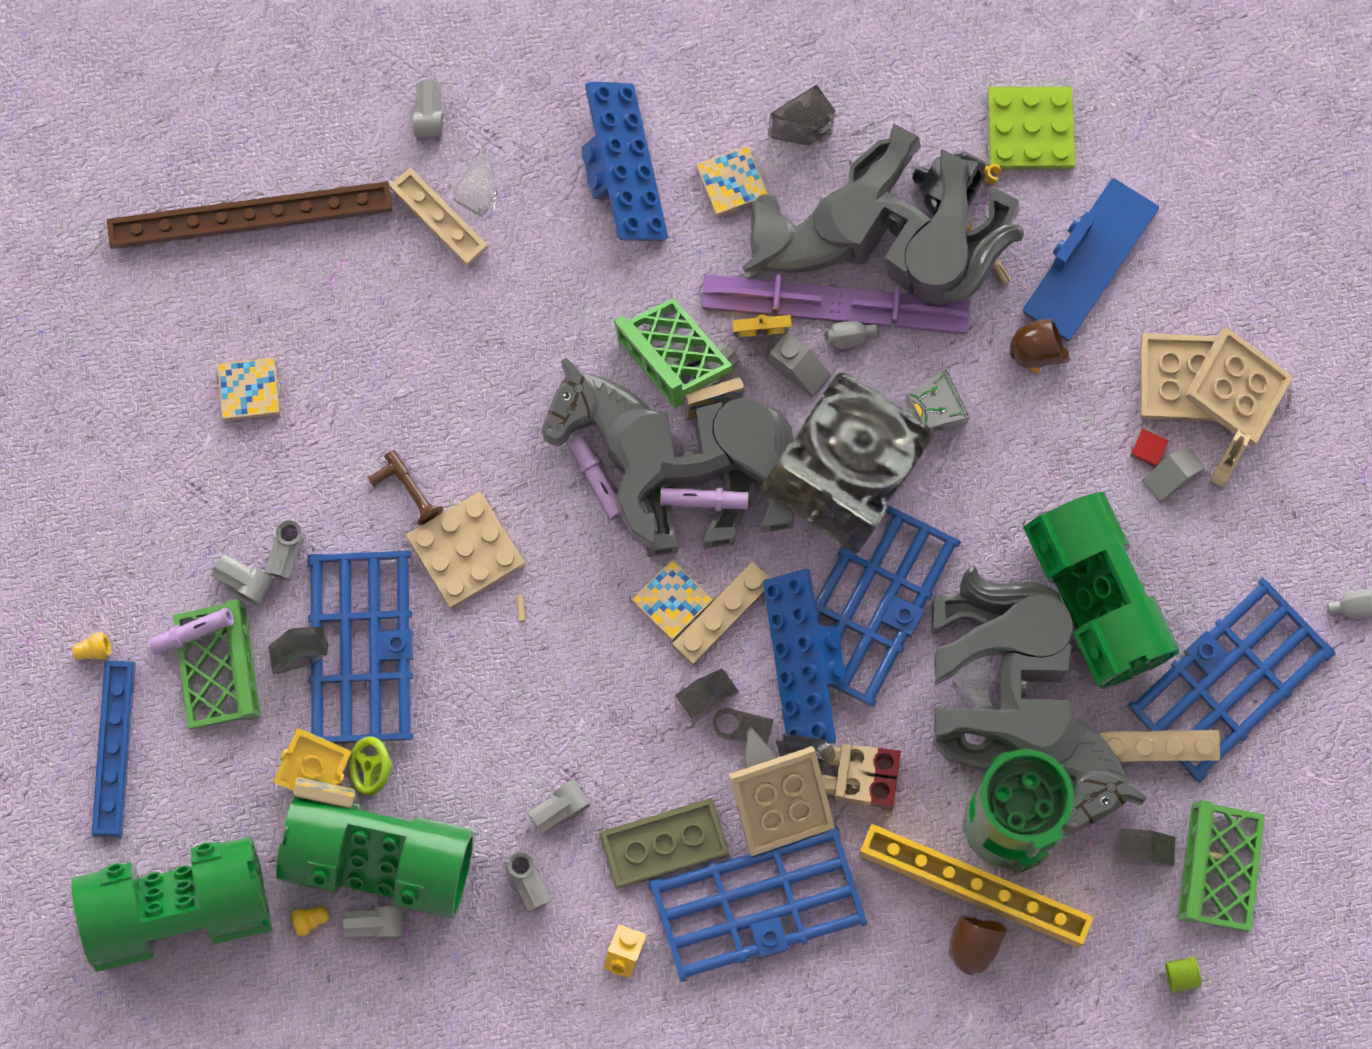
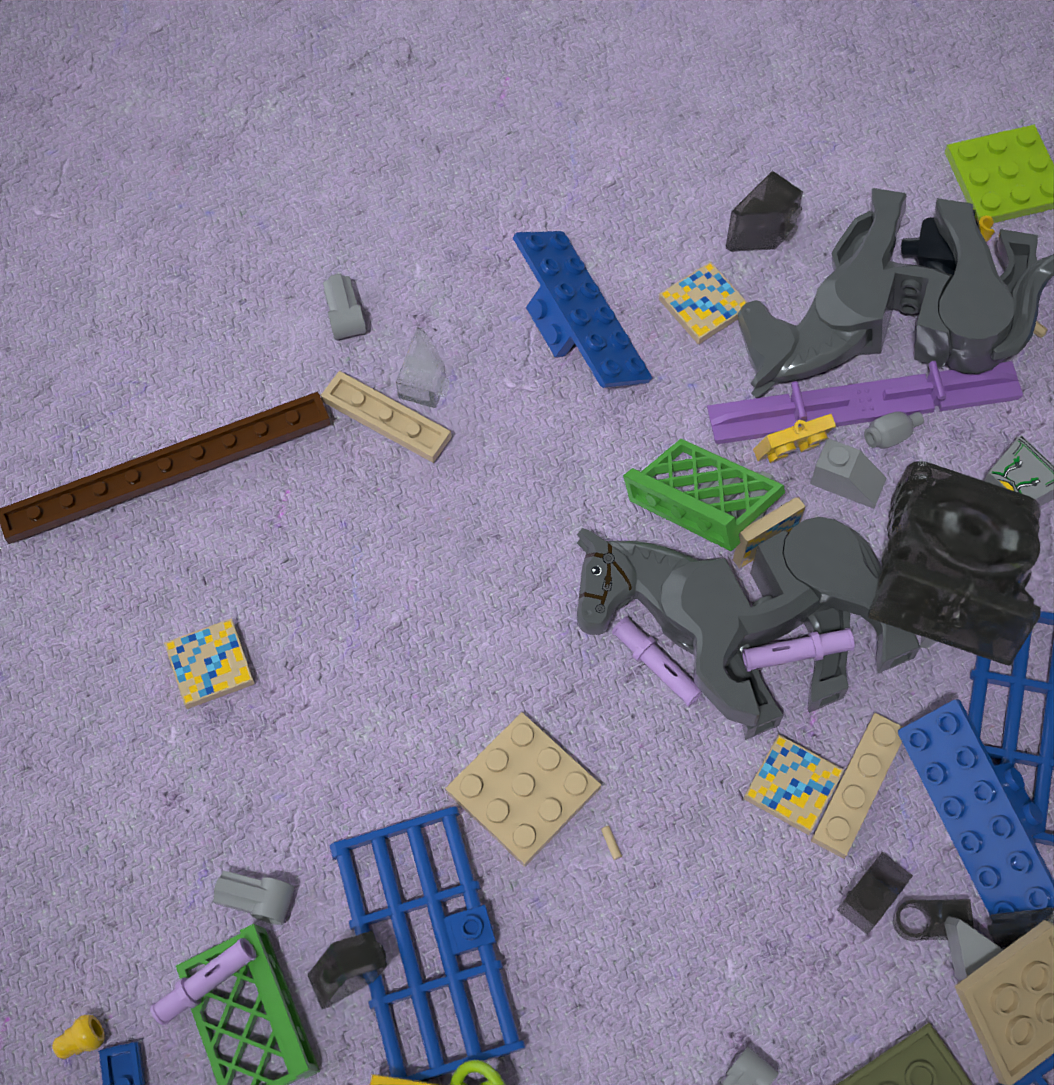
camera: 10 degrees left, 10 degrees down
light grey piece [265,520,305,580] -> none
reddish brown piece [367,450,443,525] -> none

